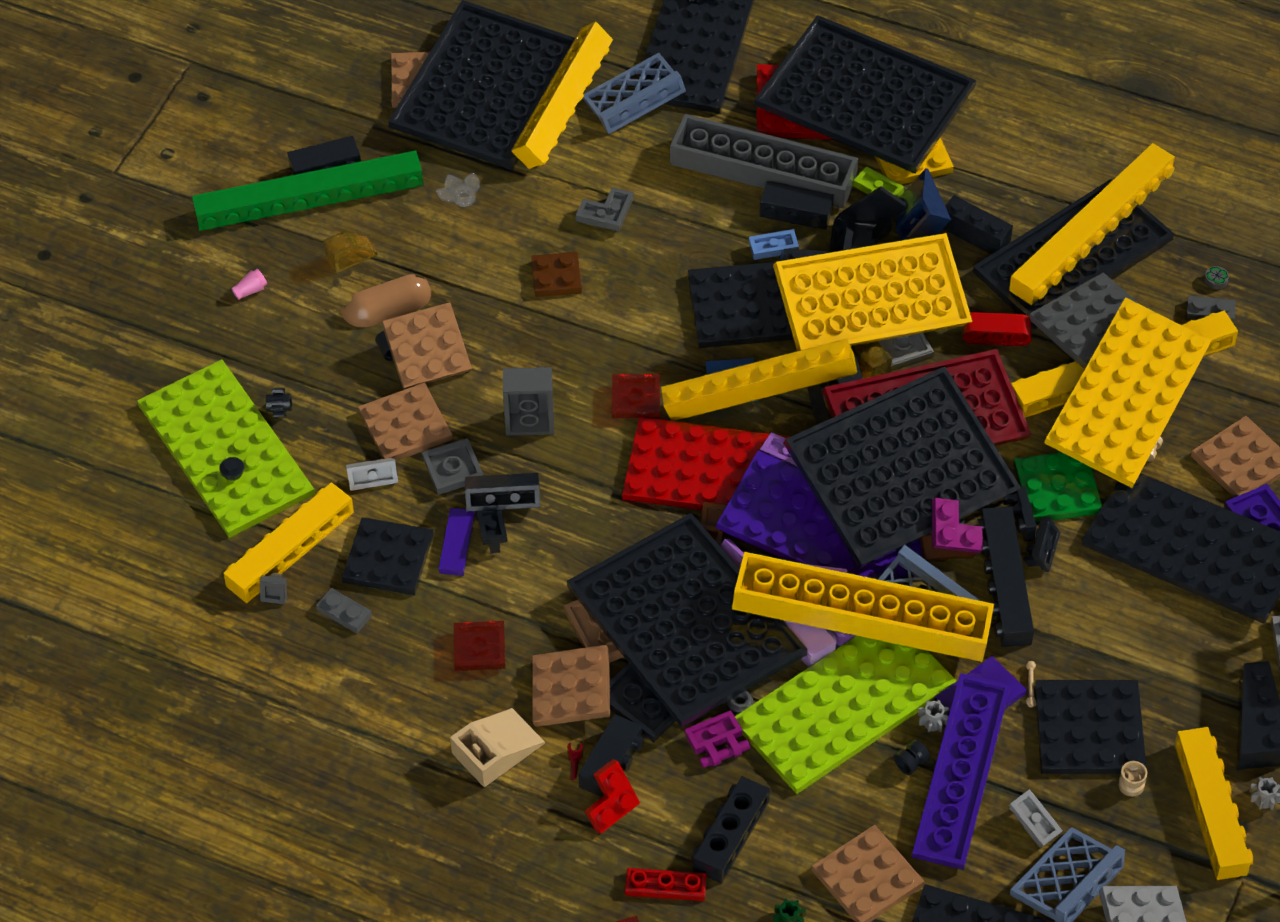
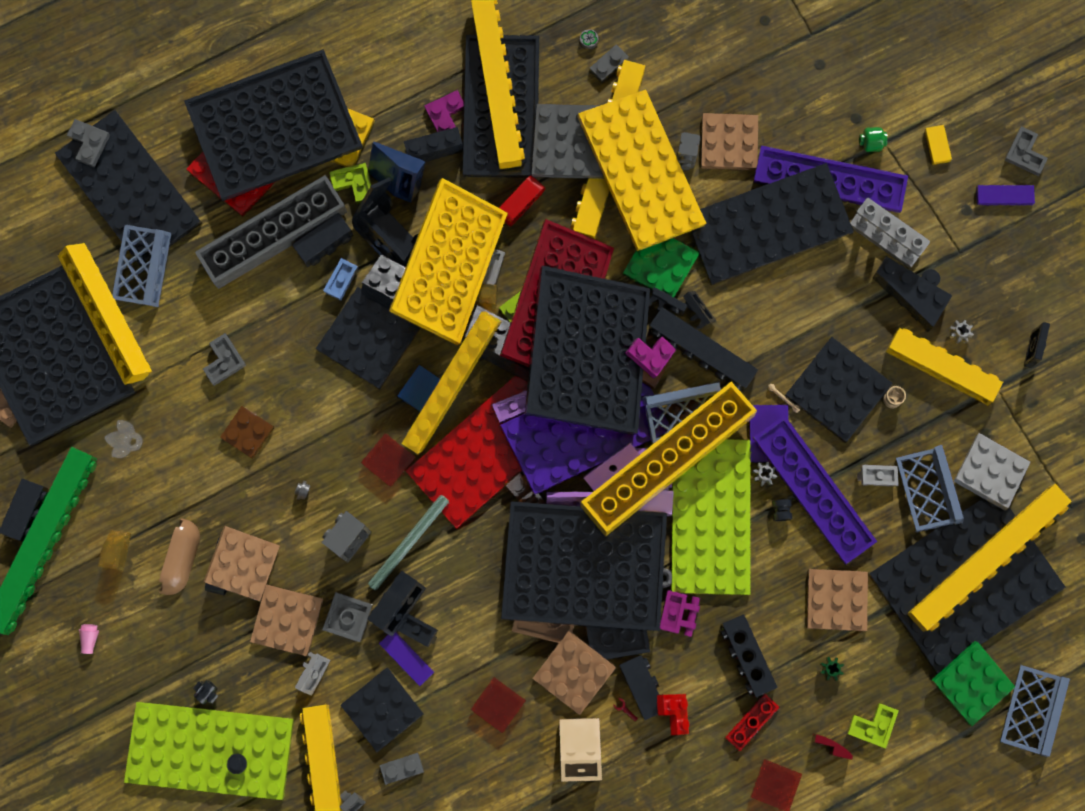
camera: 50 degrees left, 25 degrees up
none -> flat silver plate [294,481,310,500]
none -> sand green axle [368,495,449,590]
none -> magenta plate [424,90,465,132]
none -> dark grey brick [677,132,700,170]

